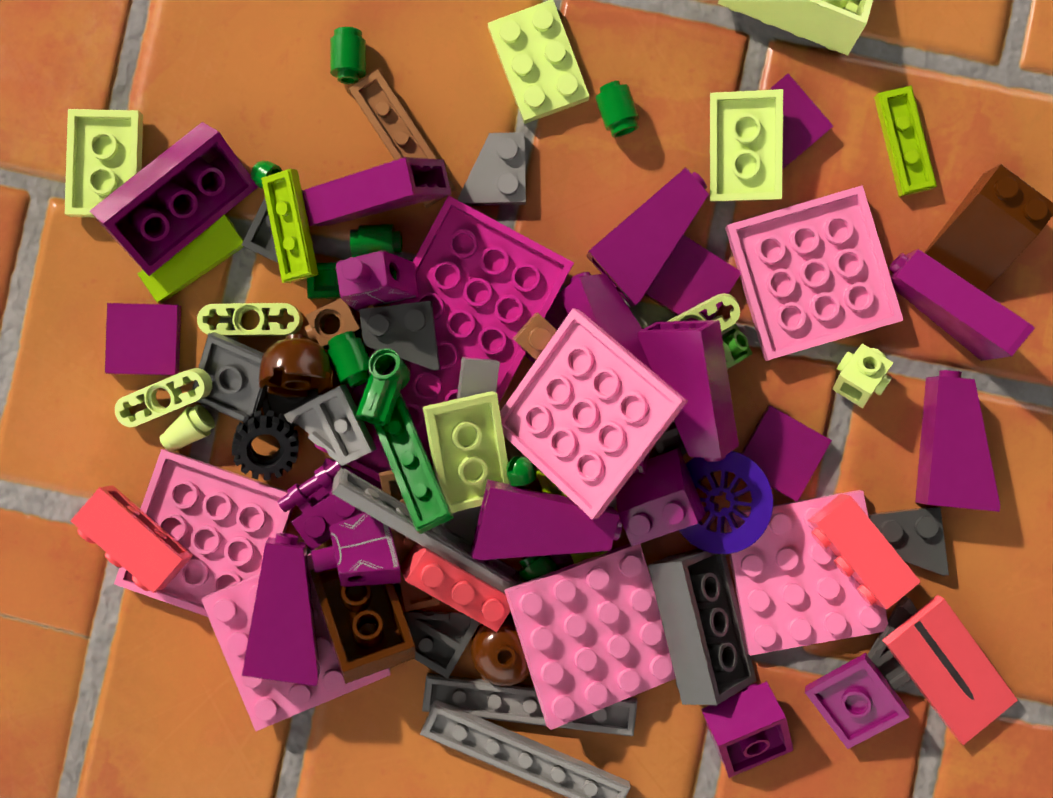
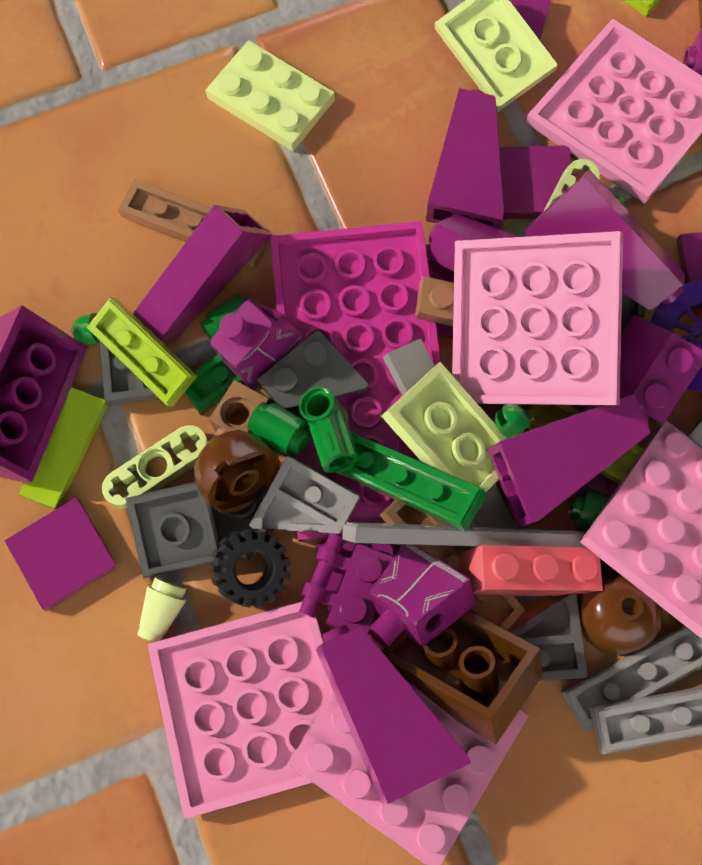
camera: 30 degrees left, 15 degrees down
coral brick [70,485,193,593] -> none
yellowish green beam [115,368,212,427] -> none
green brick [330,27,366,84] -> none
light grey wing [458,132,526,206] -> none
green brick [595,81,639,138] -> none

